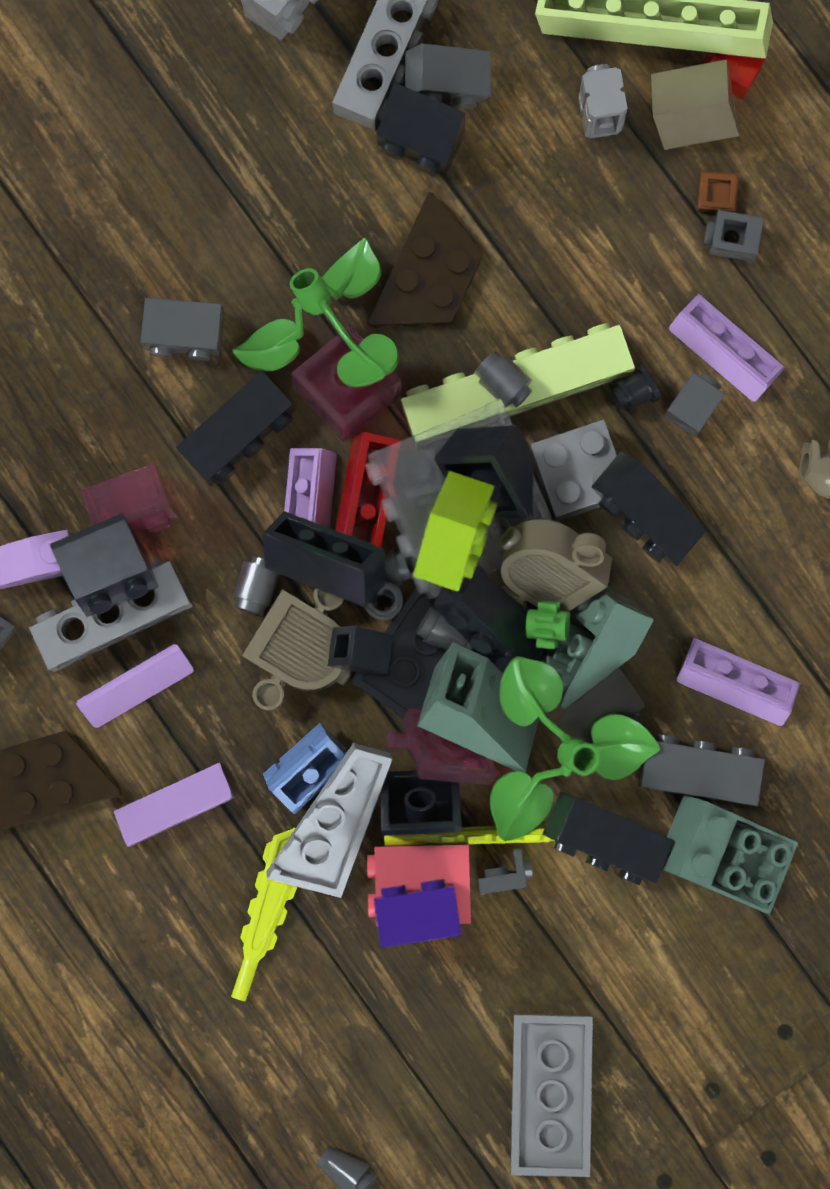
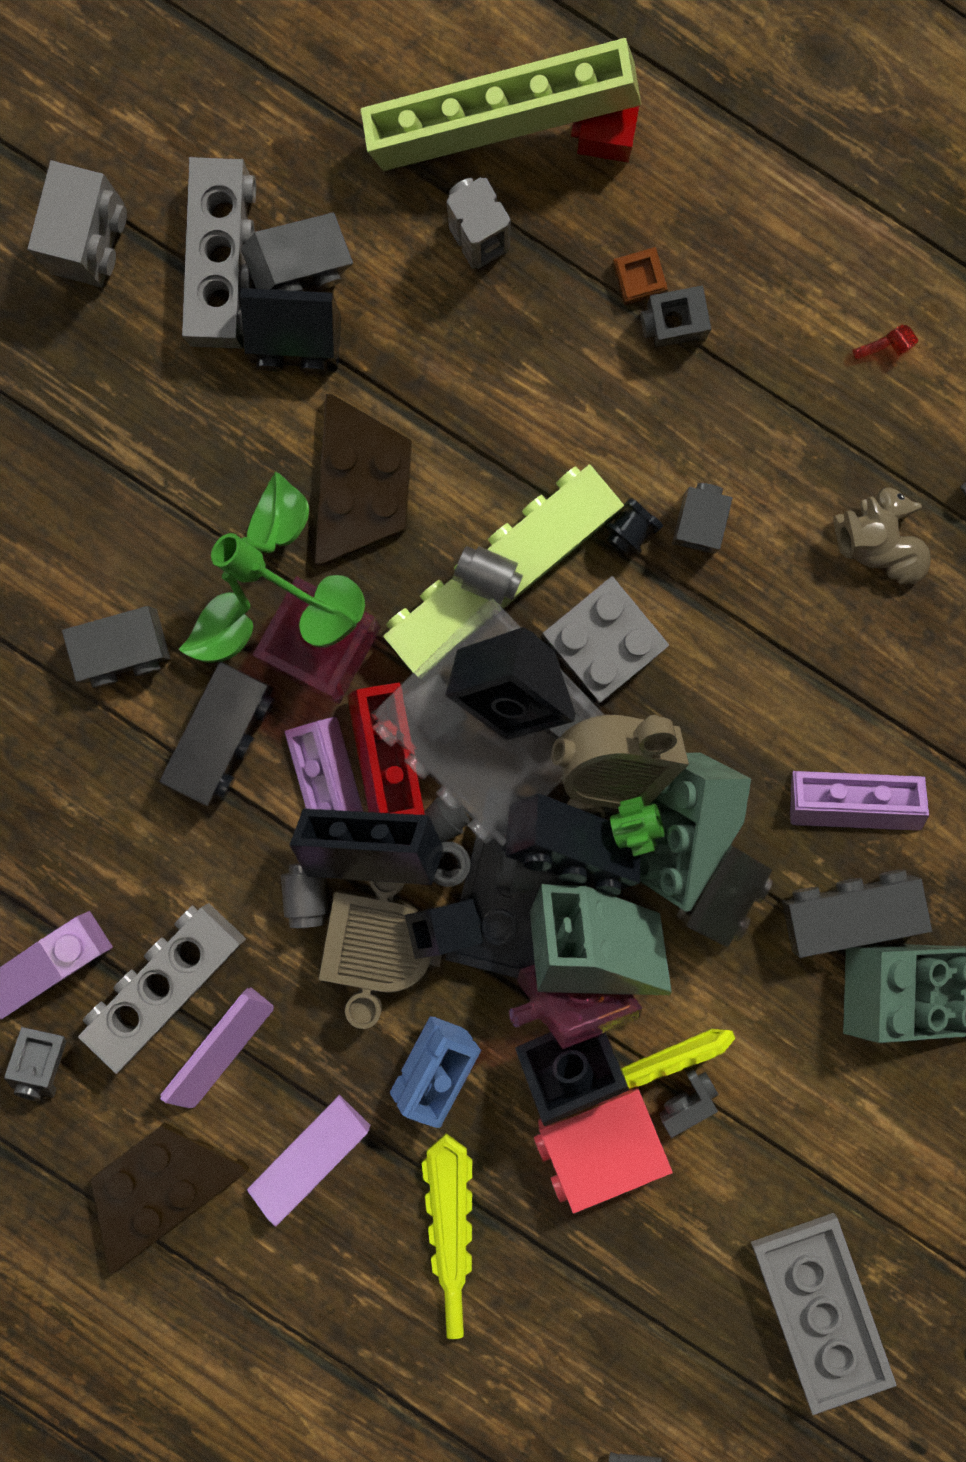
camera: 30 degrees left, 5 degrees up
black slope [50,513,159,617] -> none
clear pink brick [80,463,178,533] -> none
light grey wing [266,743,392,898] -> none
dark purple brick [374,878,462,948] -> none
lime brick [413,471,497,591] -> none
bright green plant [490,656,660,841] -> none
black brick [542,791,674,886] -> none
black brick [591,452,706,566] -> none
dark tan slope [651,59,740,150] -> none
lavender slope [669,294,785,402] -> none

